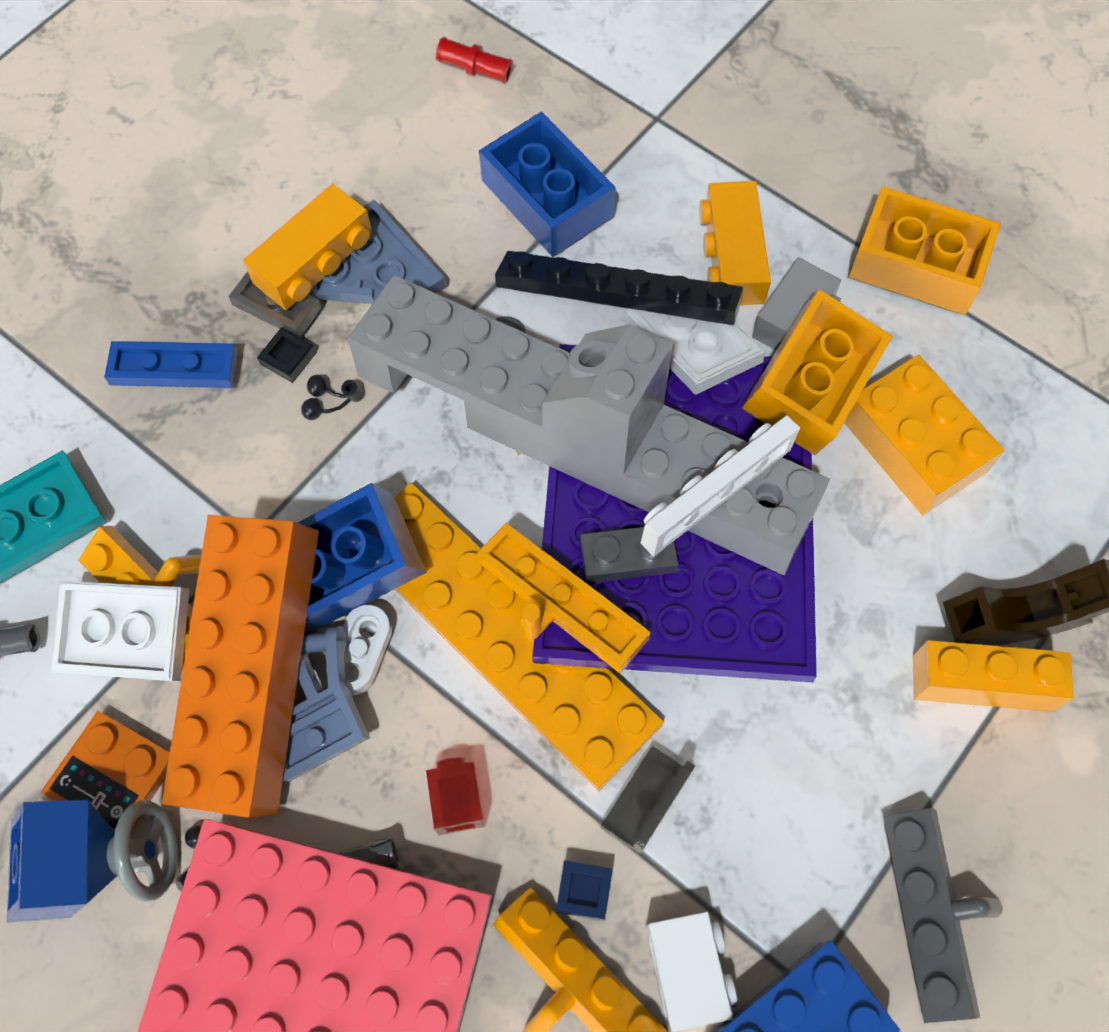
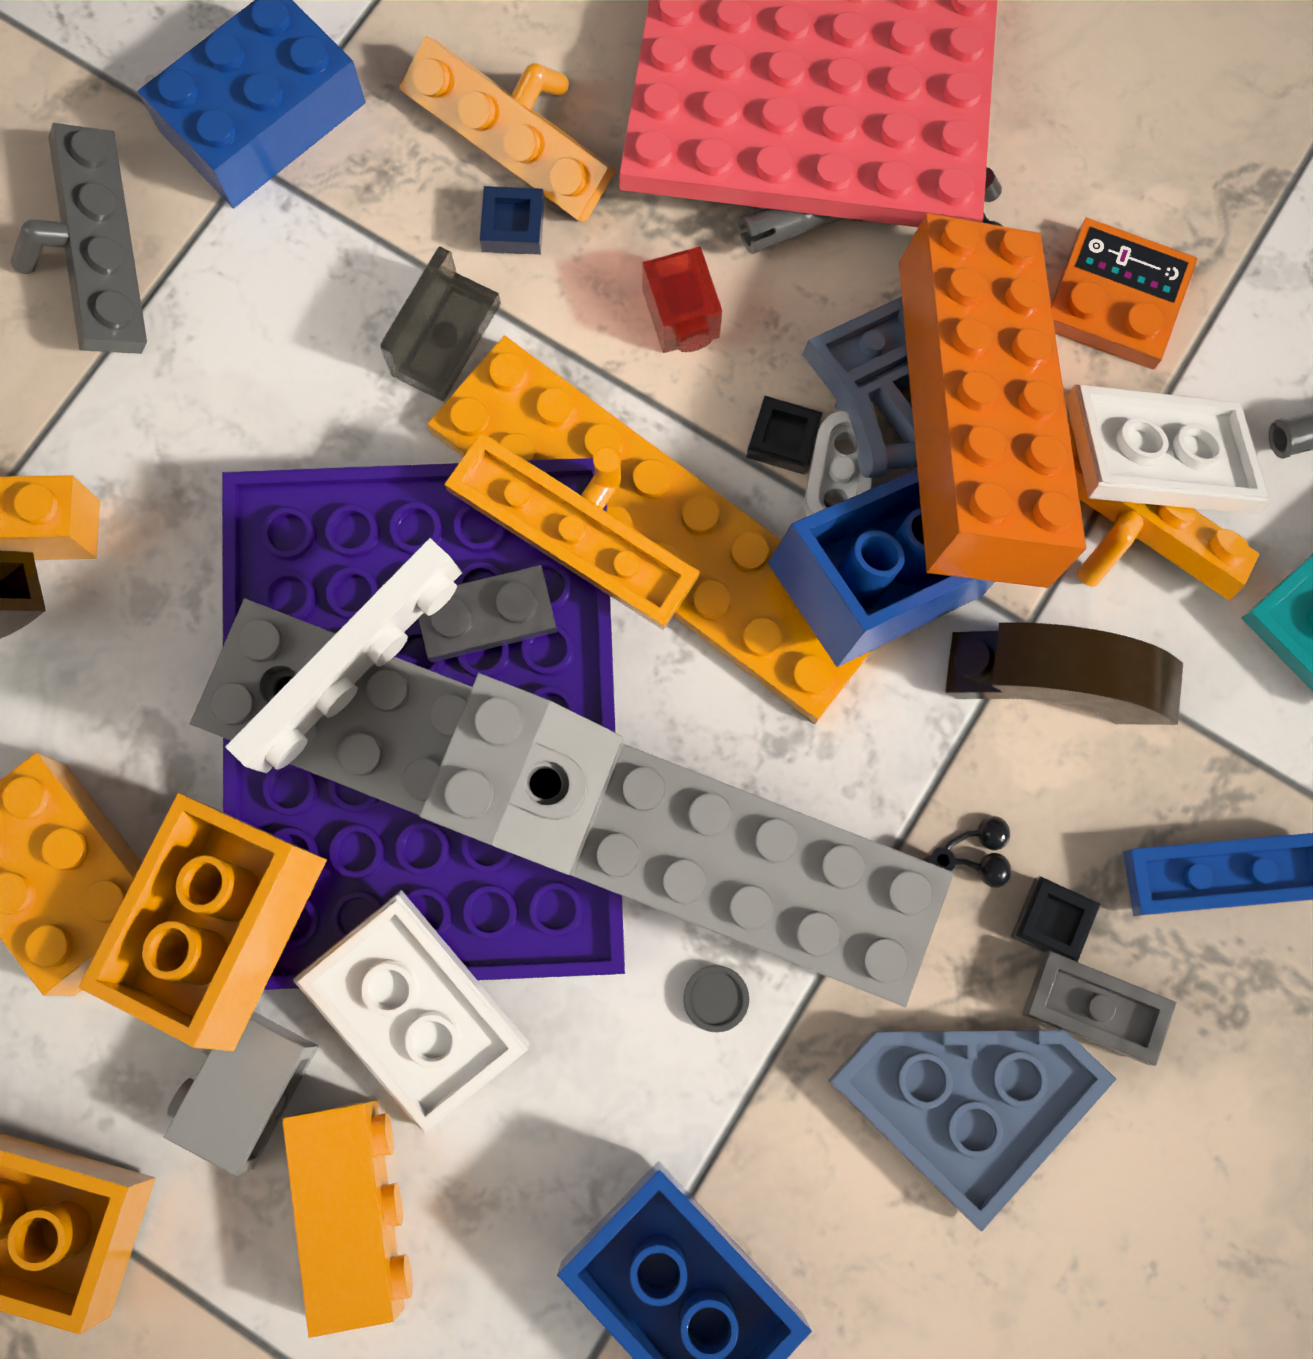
camera: 170 degrees right, 10 degrees up
blue piece [7,800,178,923] -> none
light orange brick [243,183,373,311] -> none
black plate [495,251,743,325] -> none
white brick [645,912,738,1032] -> none
none -> black tile [746,396,823,475]
none -> dark brown arch [945,622,1183,725]

